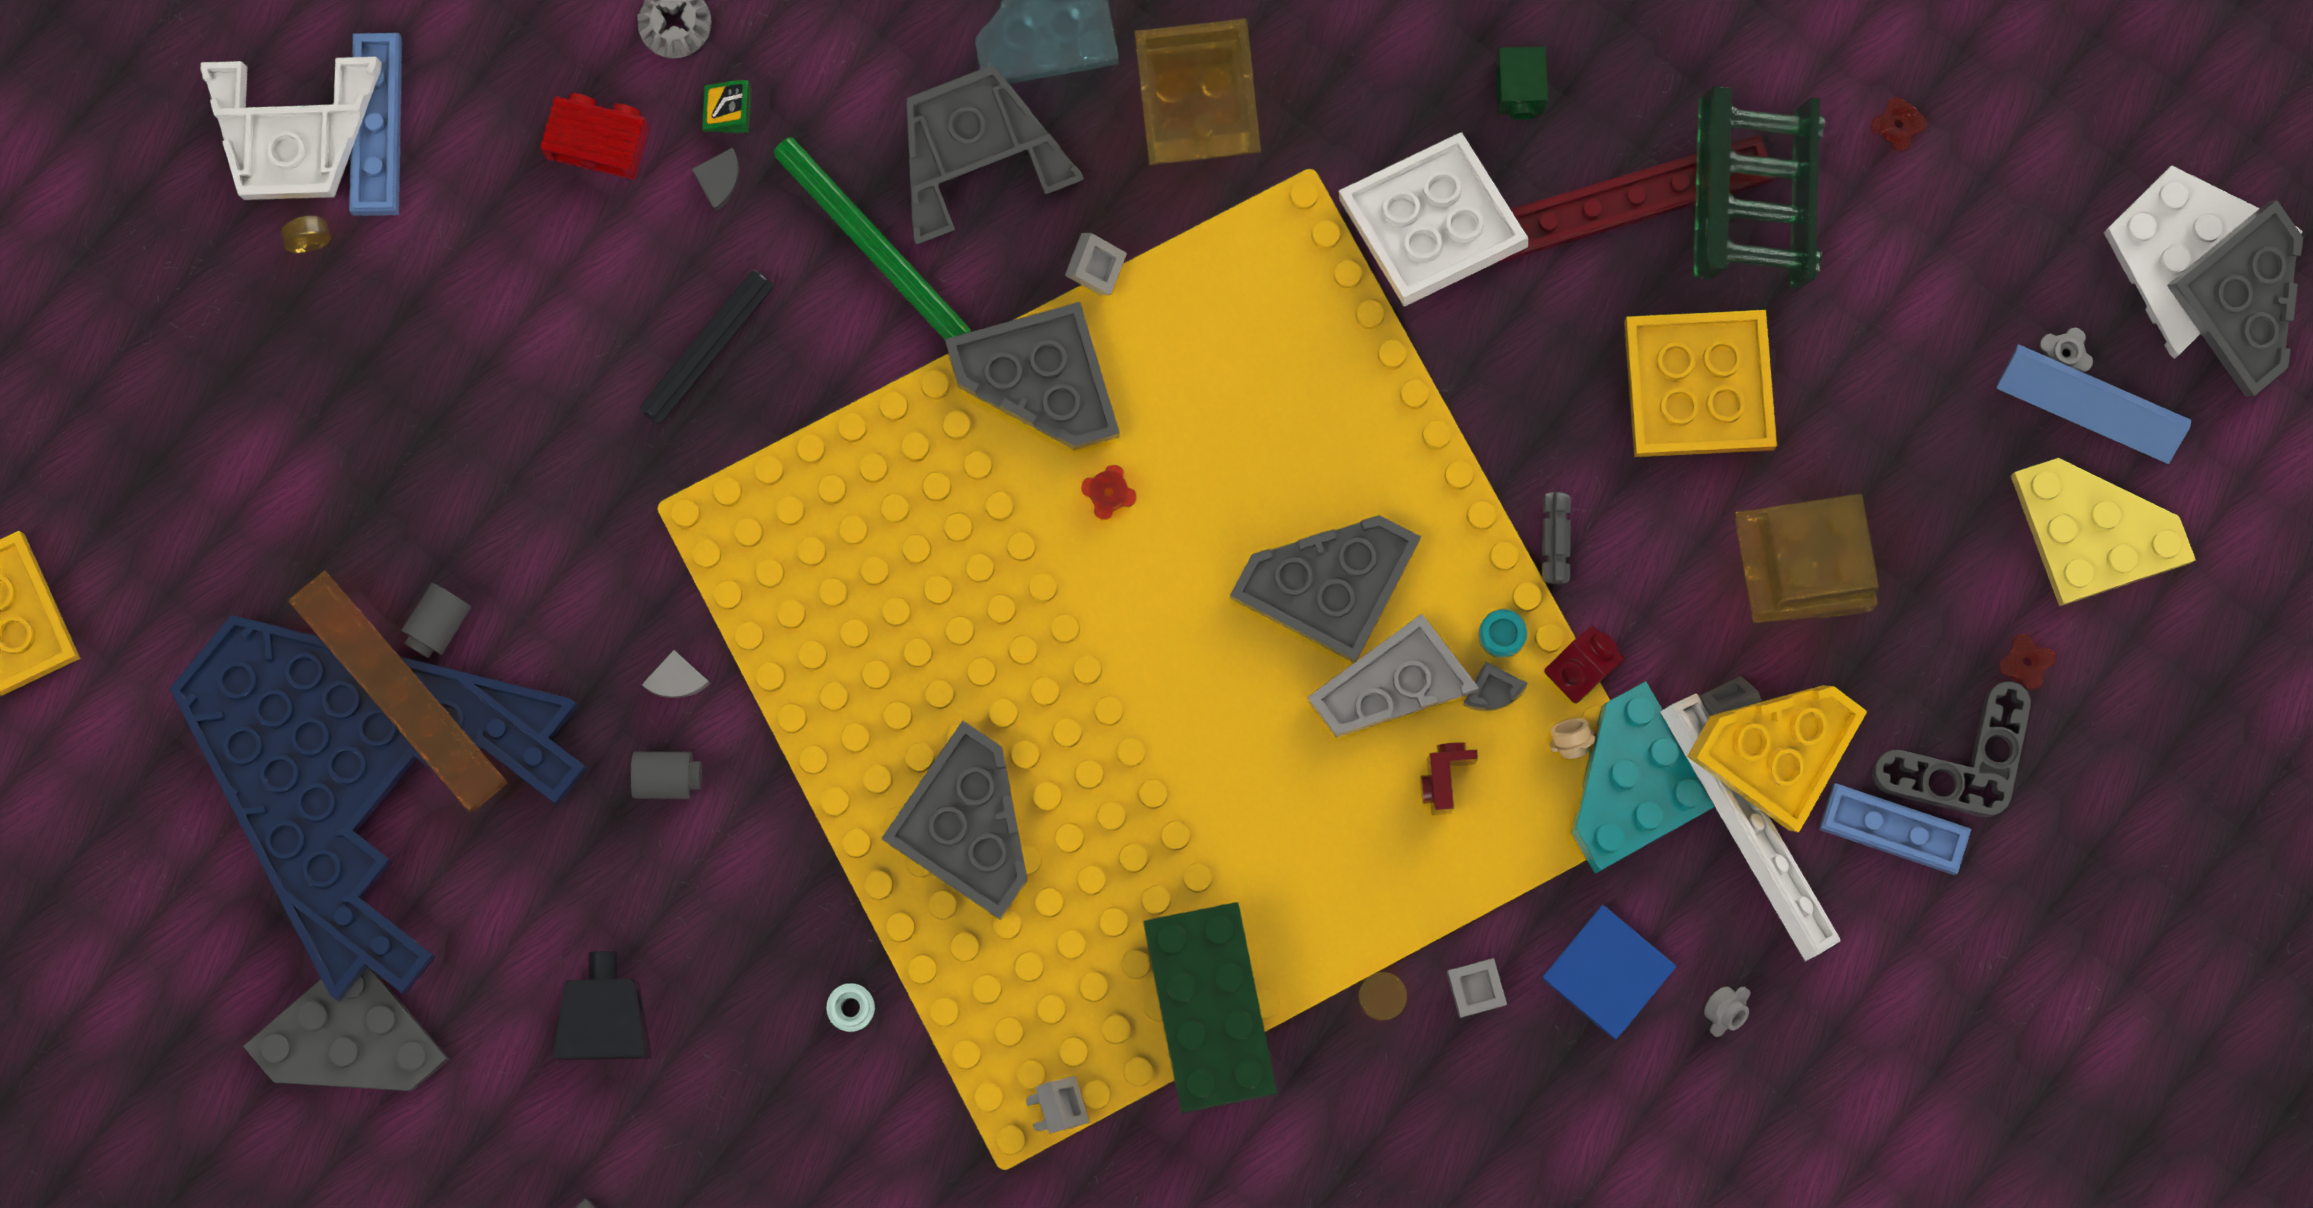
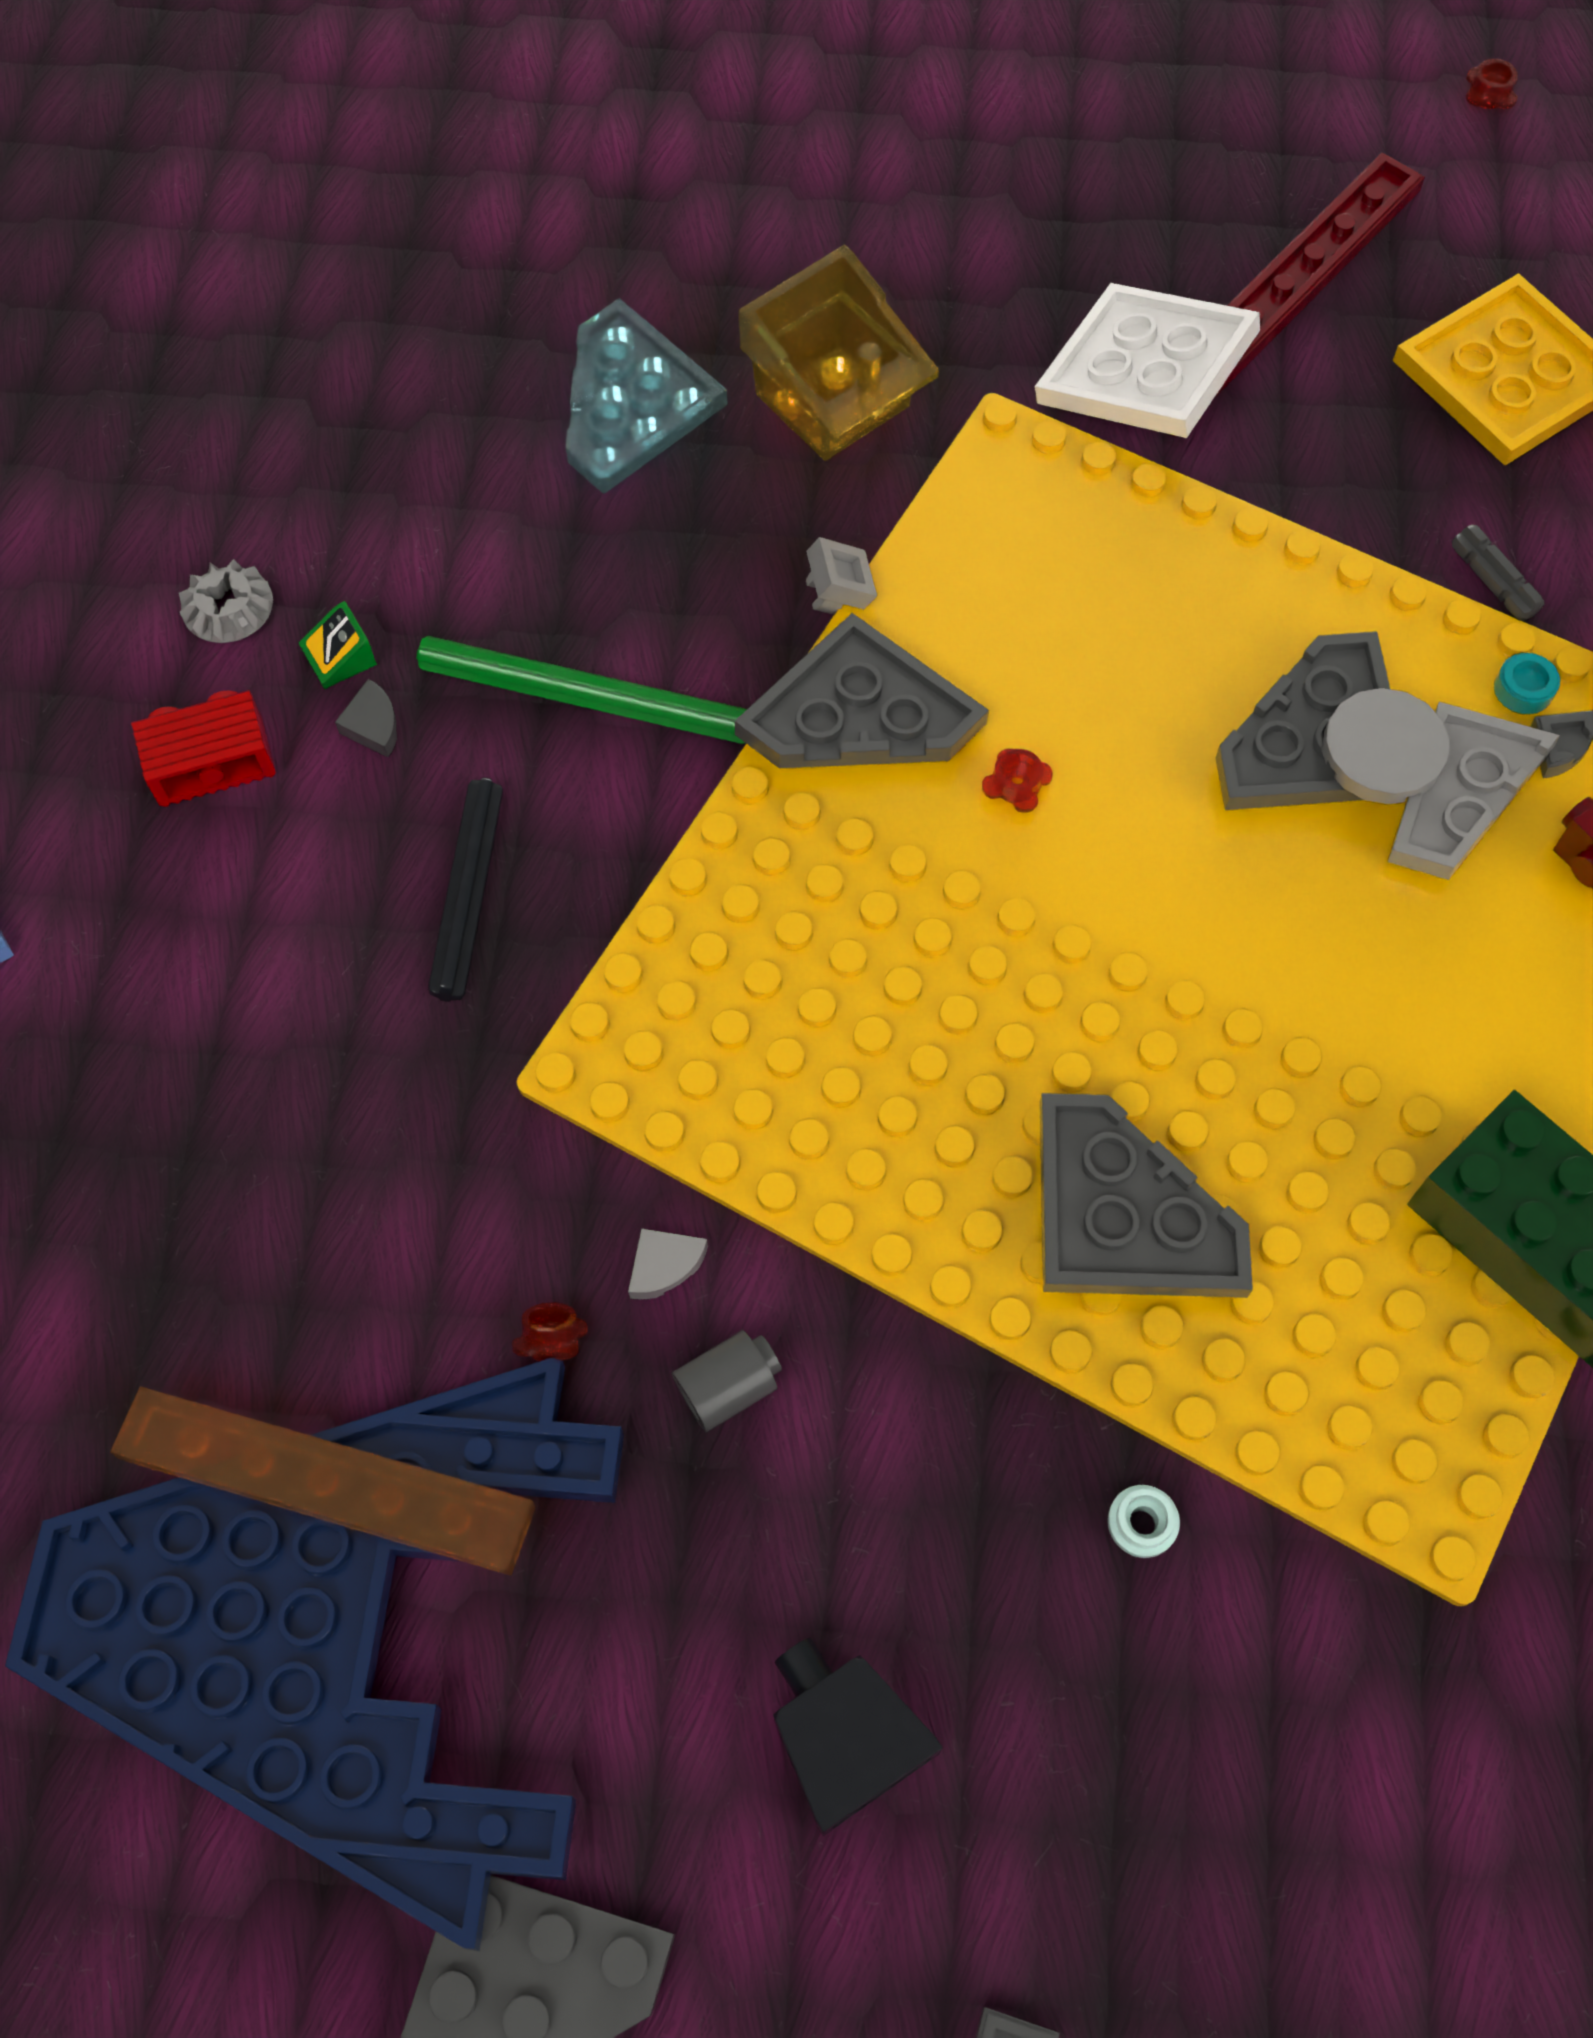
camera: 30 degrees left, 15 degrees down
dark grey brick [401,582,472,658] -> none
dark grey wing [906,65,1084,245] -> none
light grey tile [1026,1076,1089,1134] -> none
dark green brick [1495,47,1548,120] -> none
clear green fence [1693,86,1825,289] -> none
none -> clear red plate [512,1302,588,1362]
none -> light grey tile [1322,688,1450,804]

